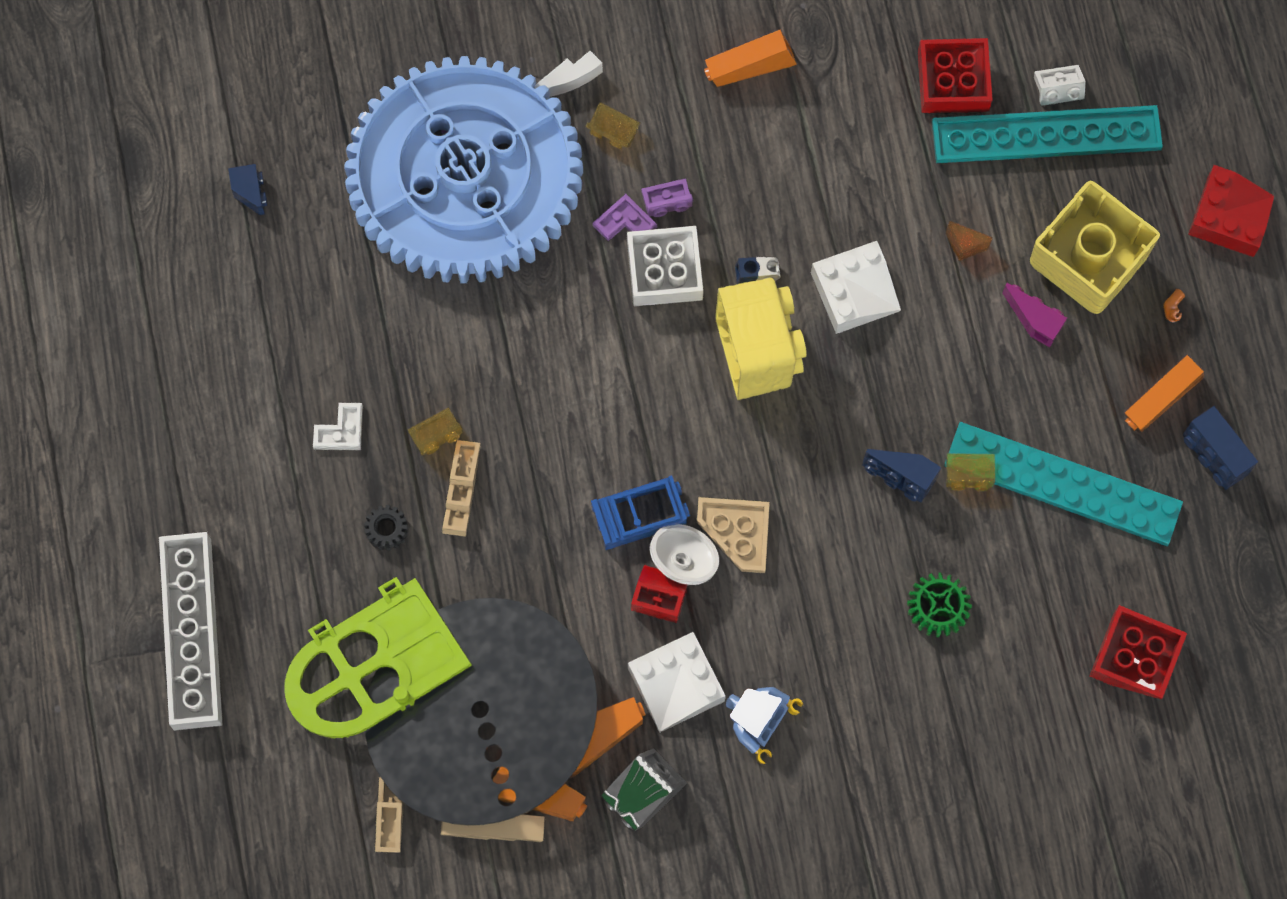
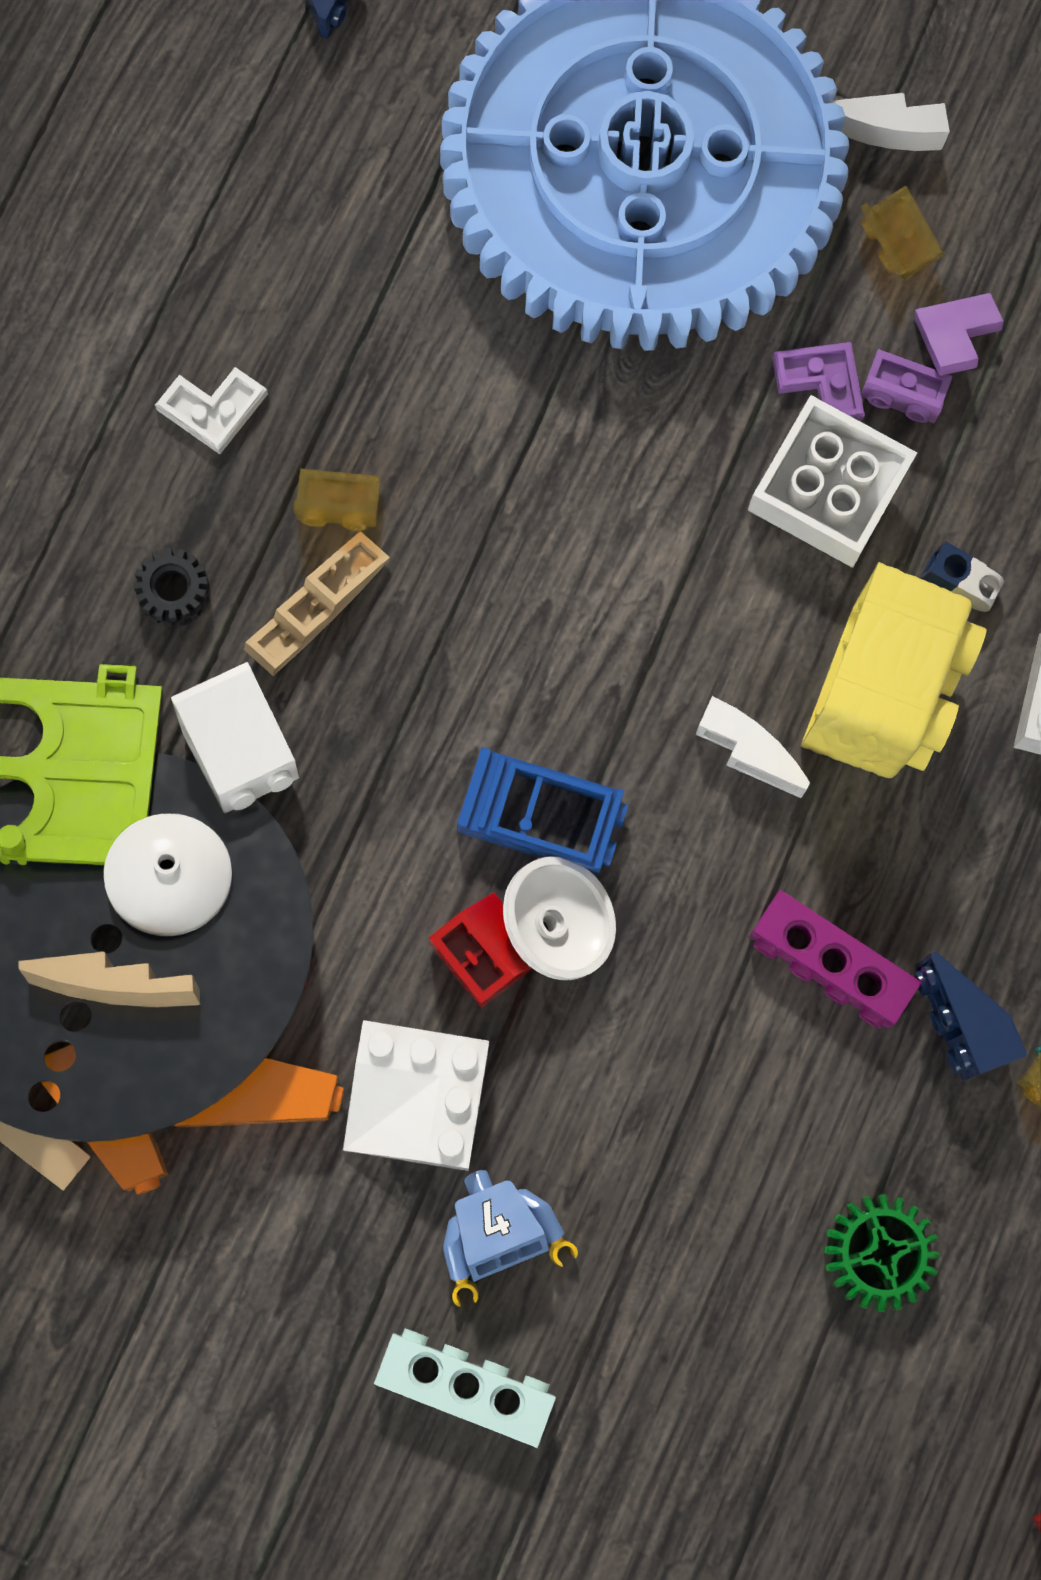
camera: 30 degrees right, 5 degrees up
slope [601,748,687,830] -> none
tan plate [697,497,769,573] -> none
none -> tan slope [19,952,200,1007]
none -> white dish [104,814,232,936]
none -> white slope [171,662,299,814]
none -> light aqua brick [374,1328,556,1448]
none -> white slope [696,696,810,798]
none -> magenta brick [748,890,922,1029]
none -> medium lavender tile [914,293,1003,376]

